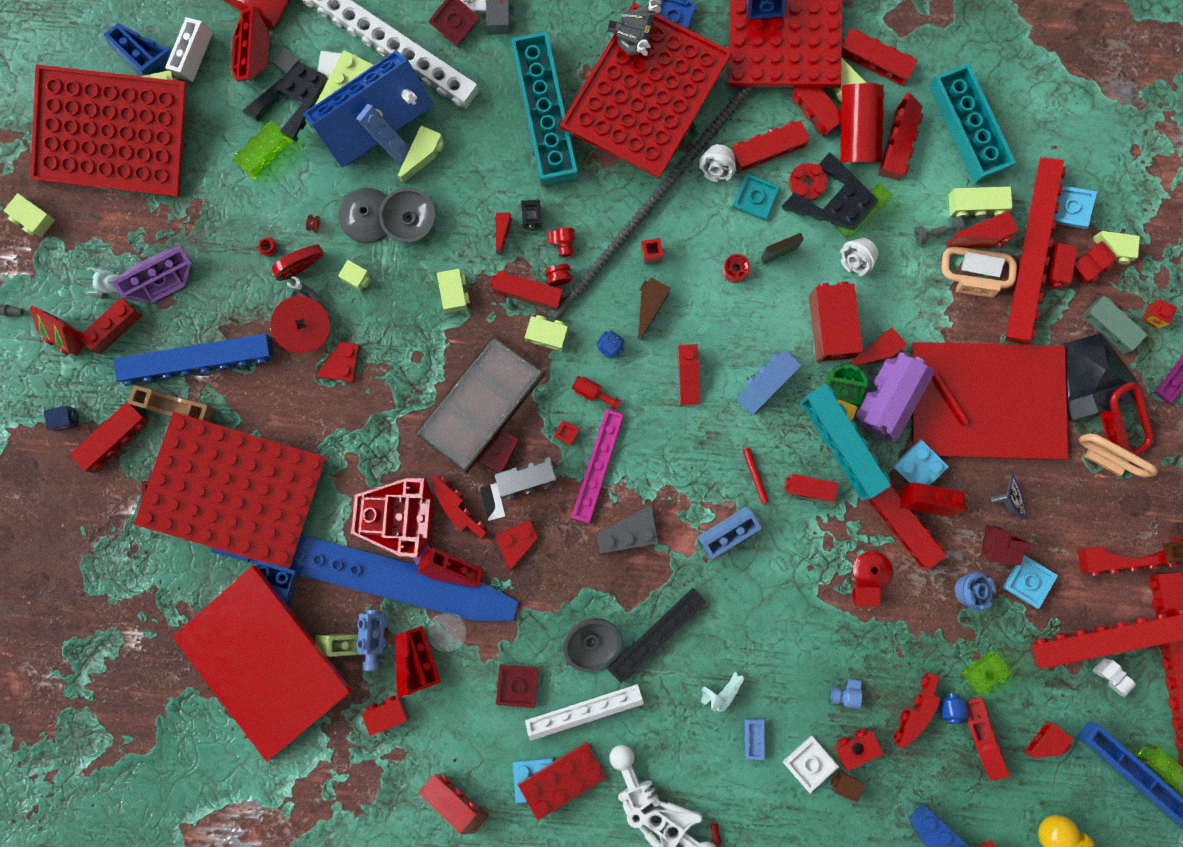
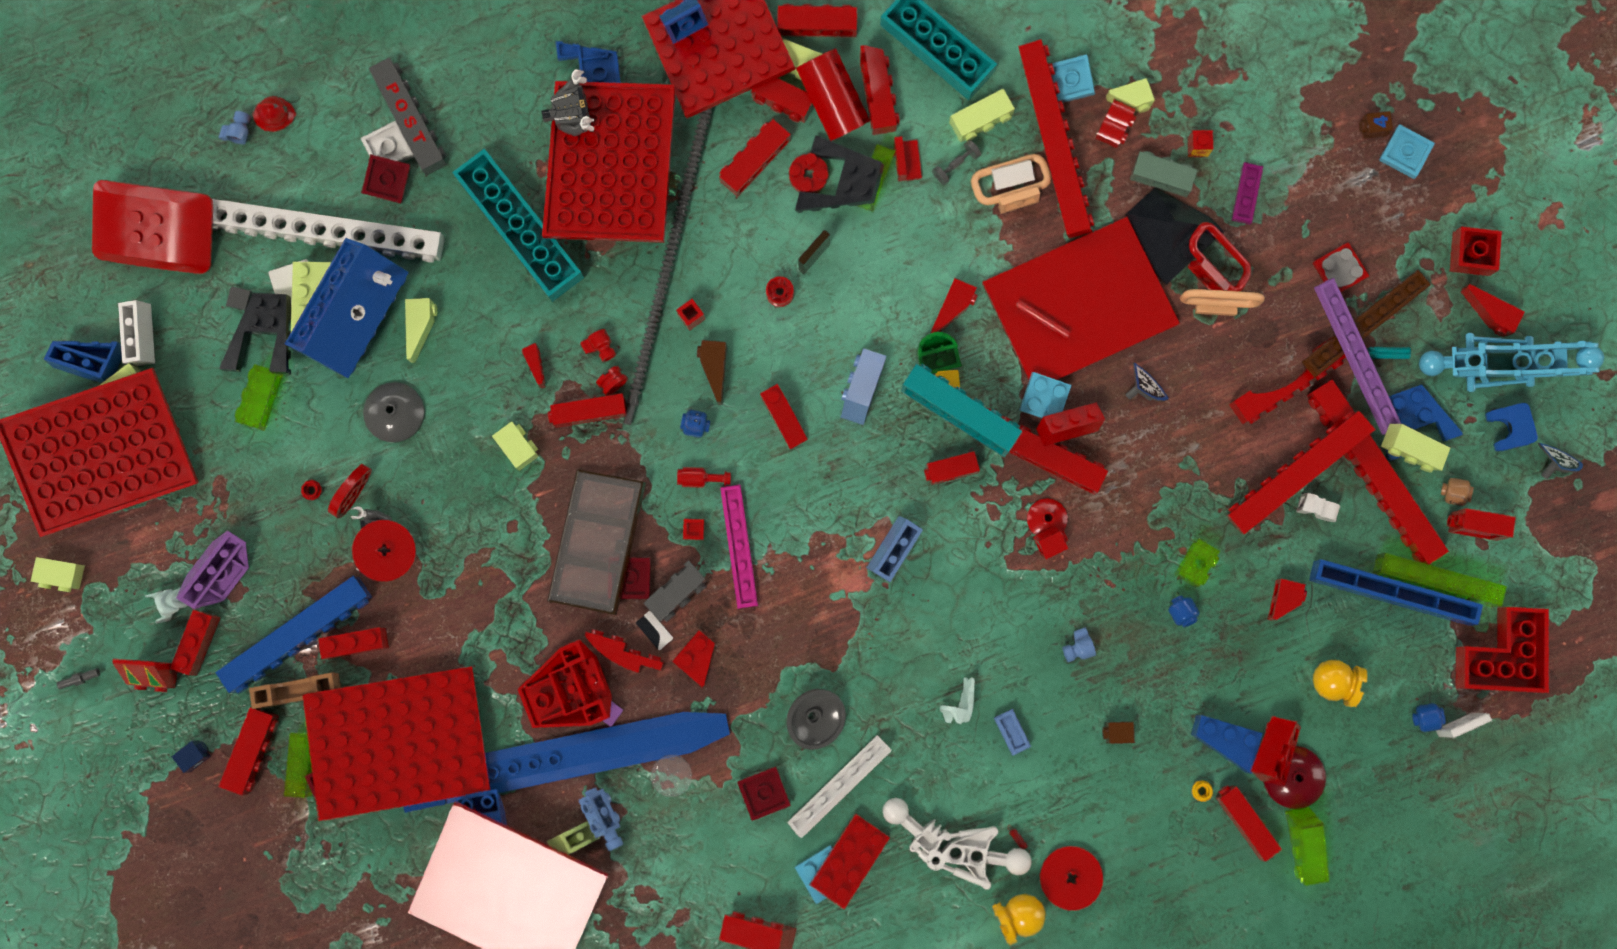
camera: 25 degrees left, 0 degrees up
red wedge [231,6,269,82] -> none
clear red bush [306,214,320,233] -> none
red wing [316,342,360,383] -> none
yellowish green brick [338,260,371,291] -> none
medium blue plate [356,104,410,166] -> none
red brick [361,695,410,736] -> none
dark grey dish [379,187,436,243] -> none
red wedge [395,626,441,698] -> none
red slope [417,547,483,587] -> none
black window [521,199,542,231] -> none
yellowish green brick [525,315,568,352] -> none
dark grey wedge [597,505,658,554] -> none
black plate [608,588,706,684] -> none
white cone [699,144,736,182] -> none
teal tile [732,173,781,221] -> none
red bar [742,447,769,504] -> none
white tile [782,735,839,793] -> none
red brick [809,281,863,362] -> none
red brick [833,728,883,771] -> none
white cone [840,238,878,276] -> none
medium lavender brick [857,352,934,443] -> none
red slope [893,672,941,748] -> none
red slope [945,210,1019,249] -> none
medium blue cone [955,571,996,611] -> none
red slope [967,697,1011,781] -> none
dark red plate [981,525,1031,566] -> none
medium azure plate [1002,555,1058,609] -> none
red brick [1045,243,1077,289] -> none
none -> clear neon green brick [284,732,312,798]
none -> red brick [318,627,389,660]
none -> red panel [894,136,922,182]

